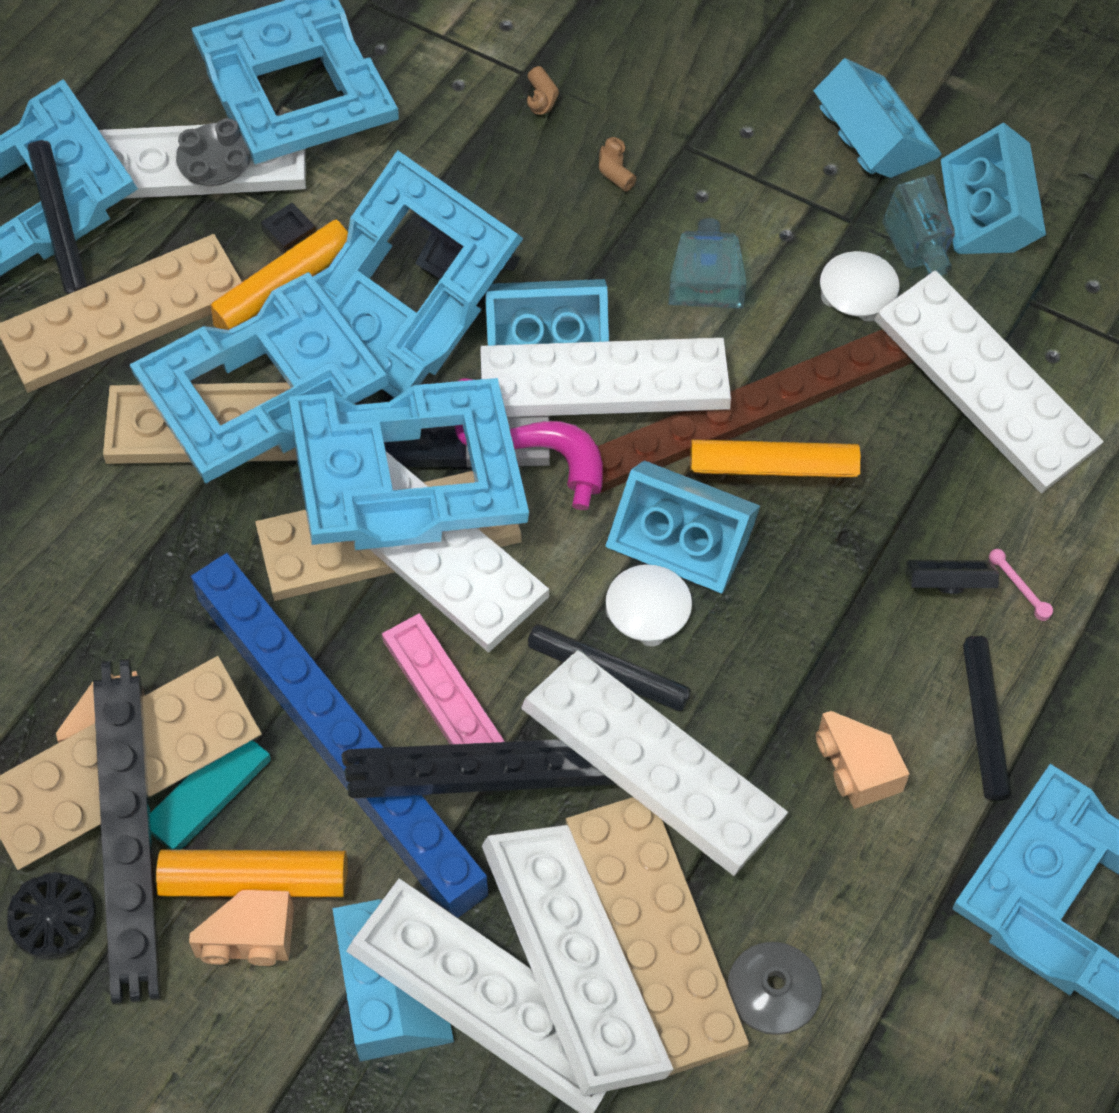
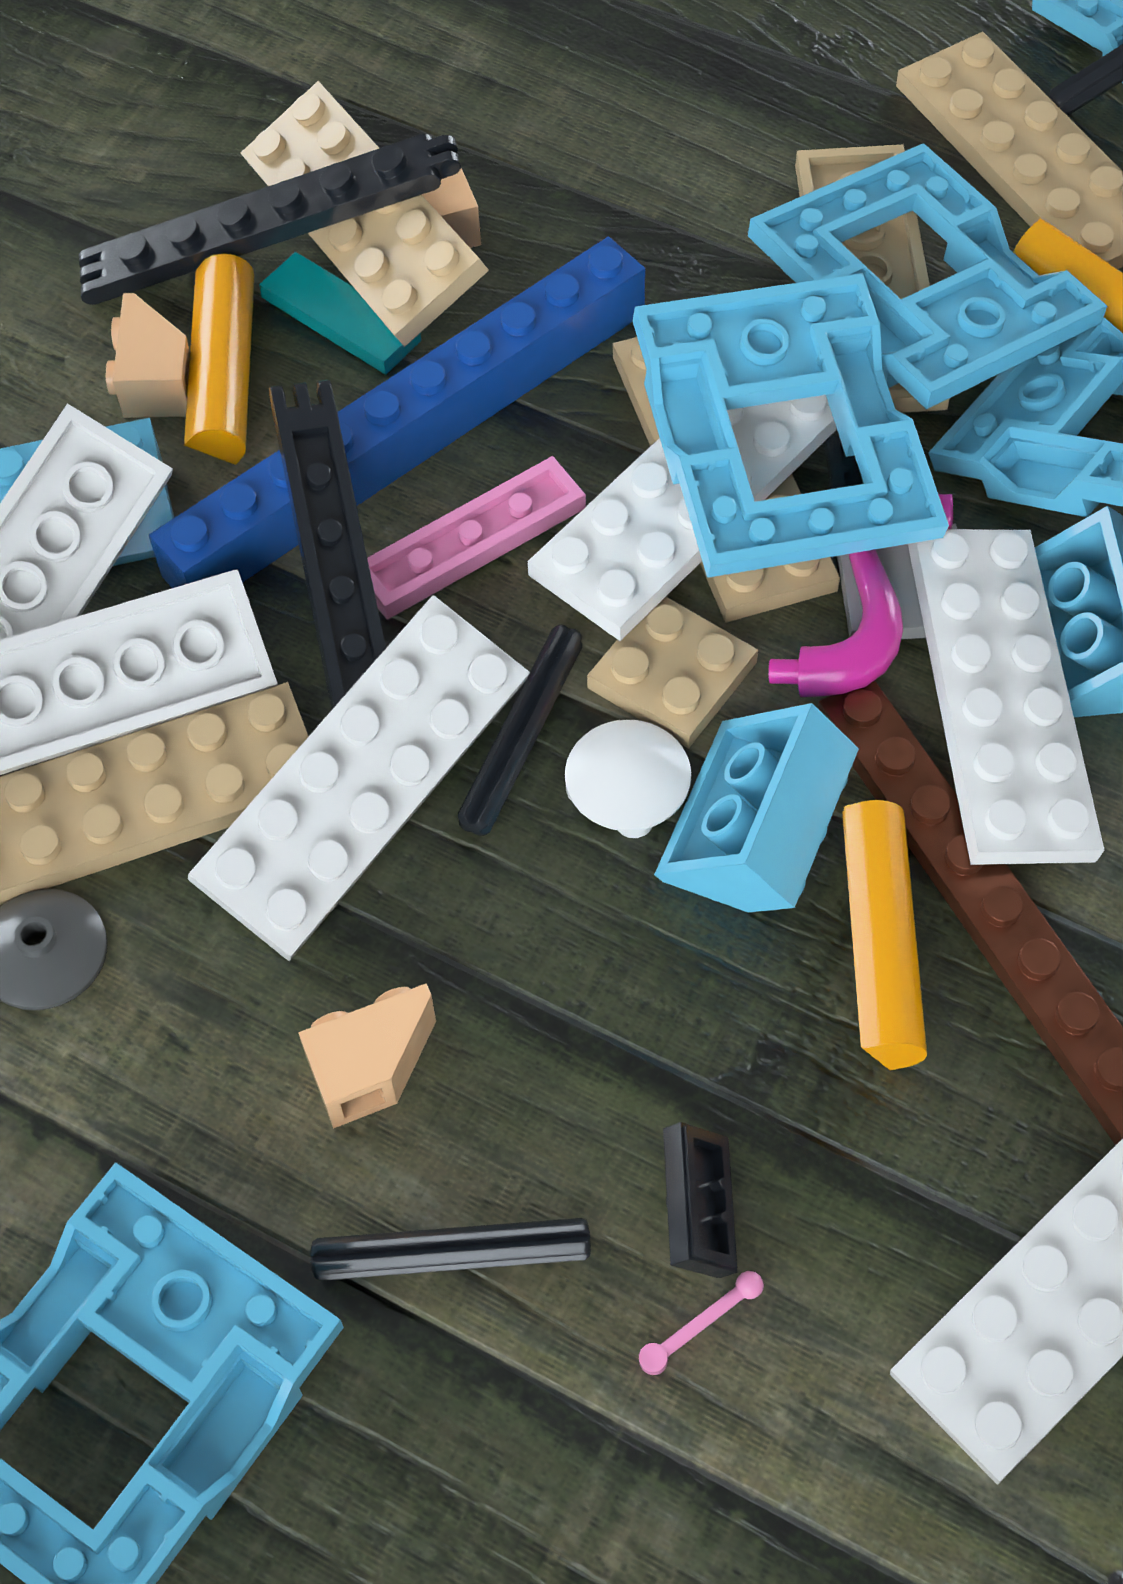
camera: 90 degrees right, 0 degrees up
black wheel [7,872,97,959] -> none
none -> tan plate [587,597,758,749]

